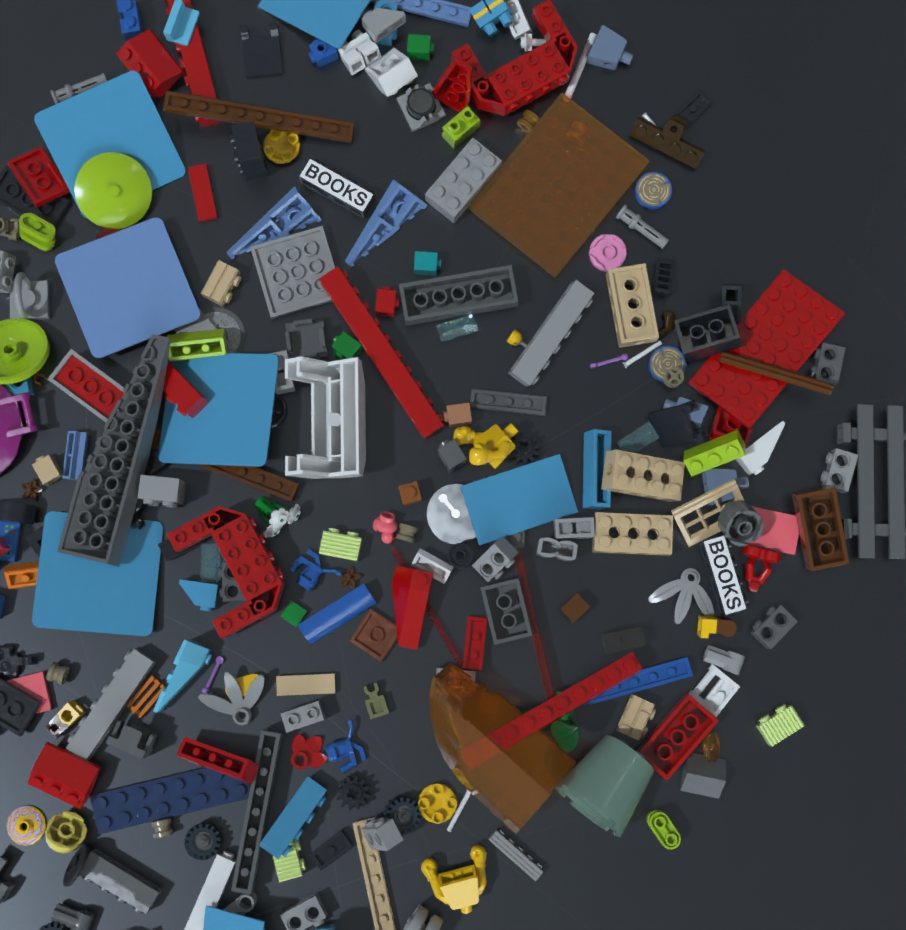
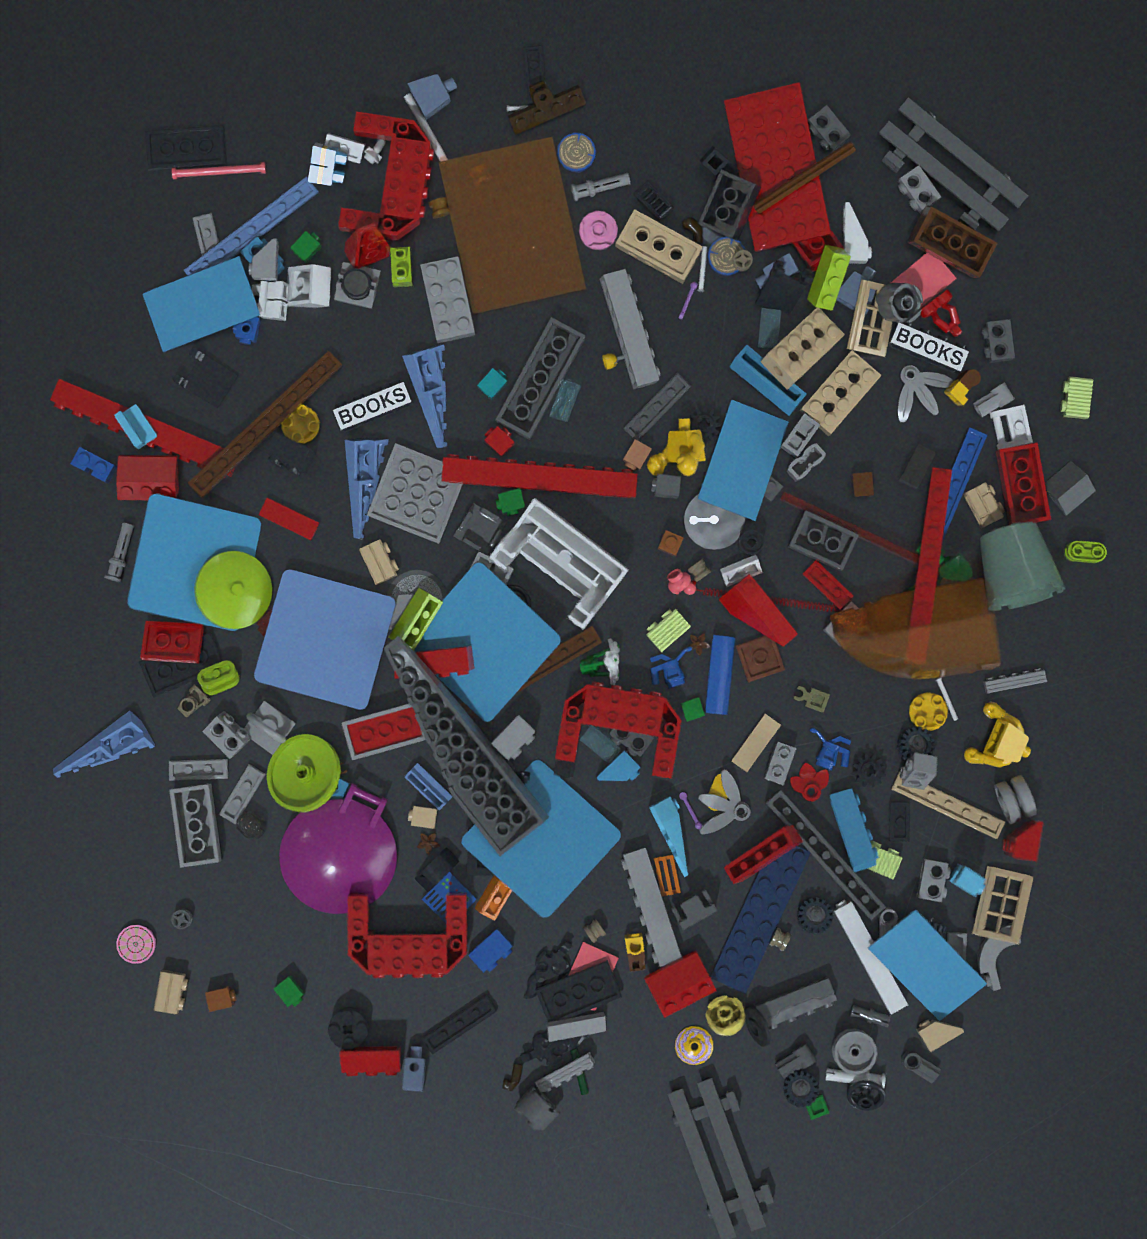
camera: 55 degrees left, 5 degrees up
light grey brick [472,536,519,582] -> none
clear orange piece [703,732,720,762] -> none

